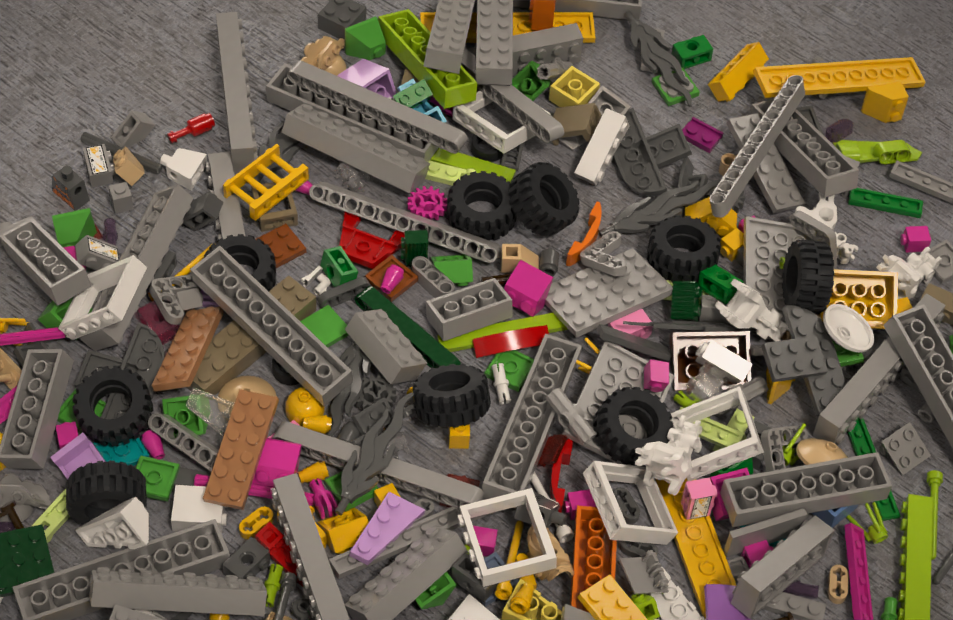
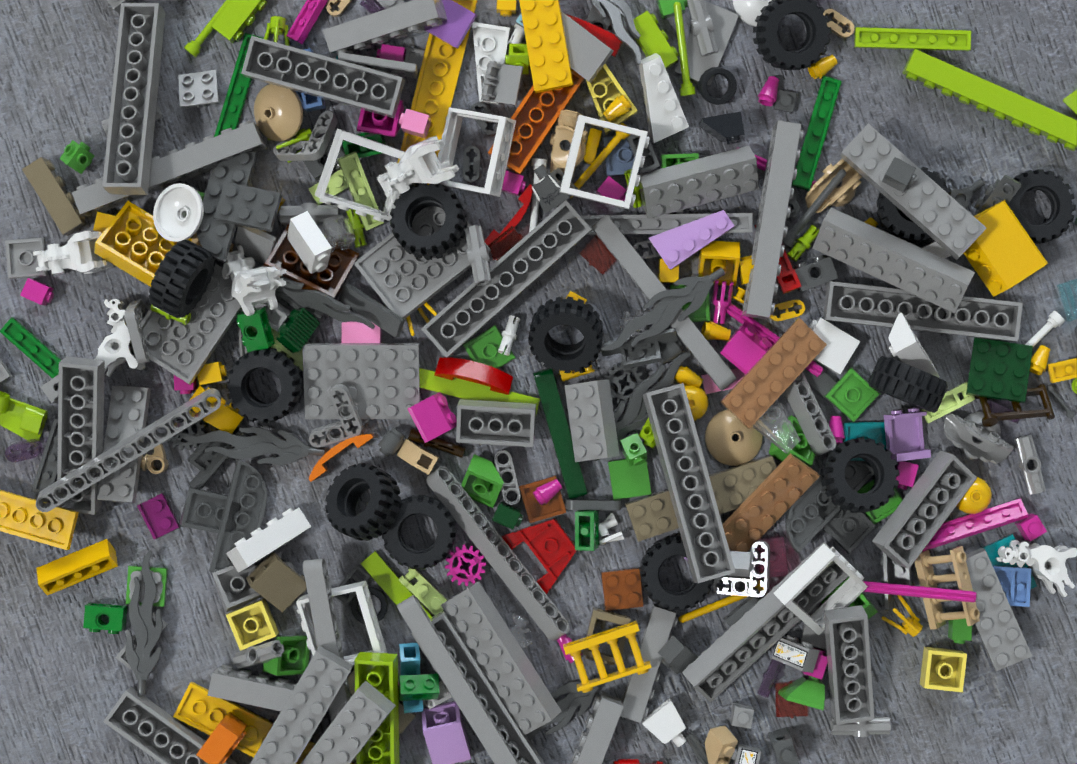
camera: 145 degrees left, 35 degrees up
dark pink brick [644,359,669,392] -> none
none -> bright green brick [620,433,647,467]

